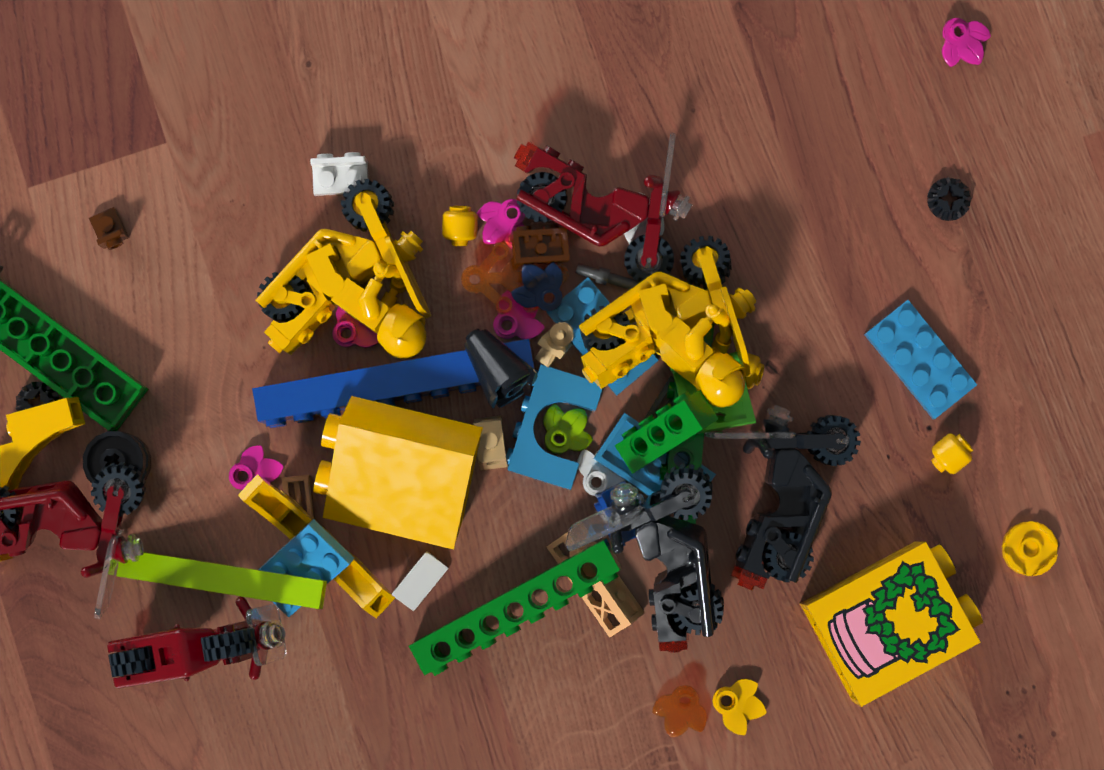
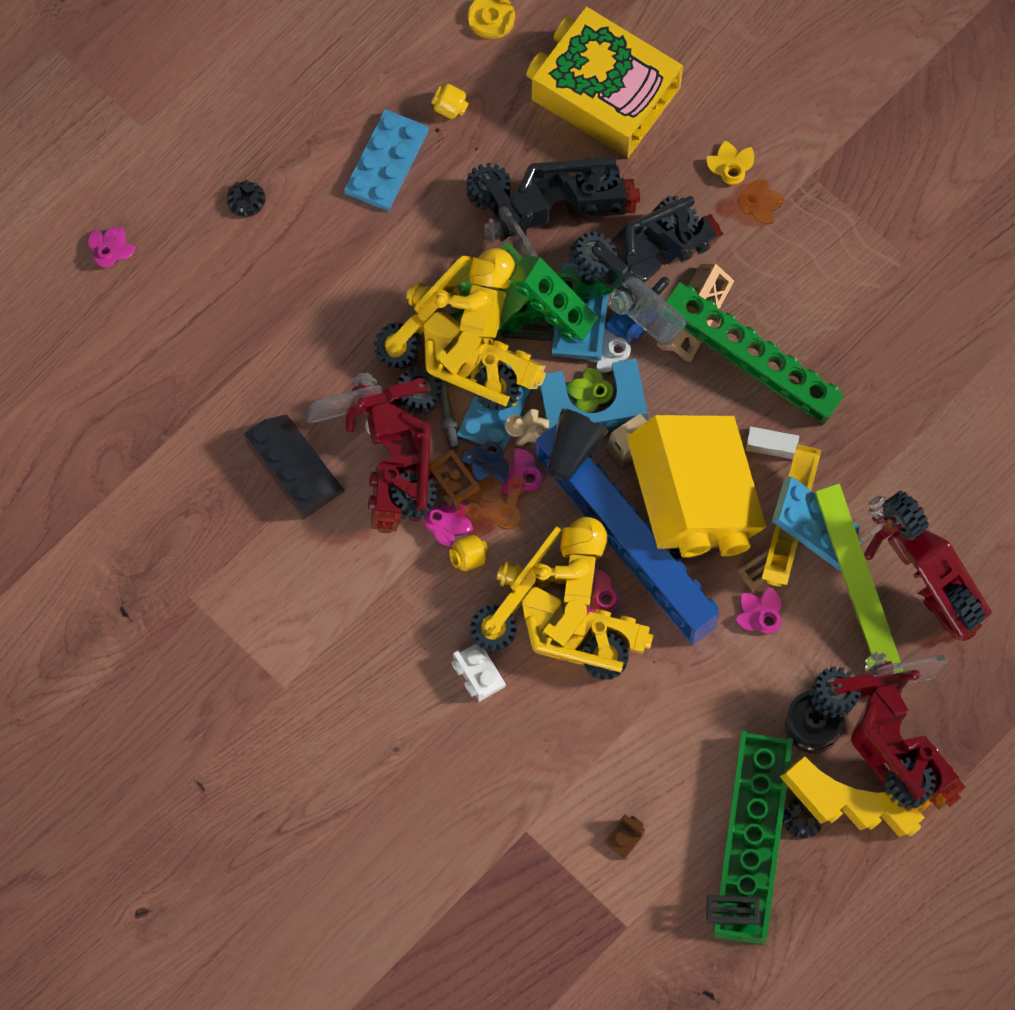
camera: 115 degrees left, 15 degrees down
none -> black slope [244,414,345,519]

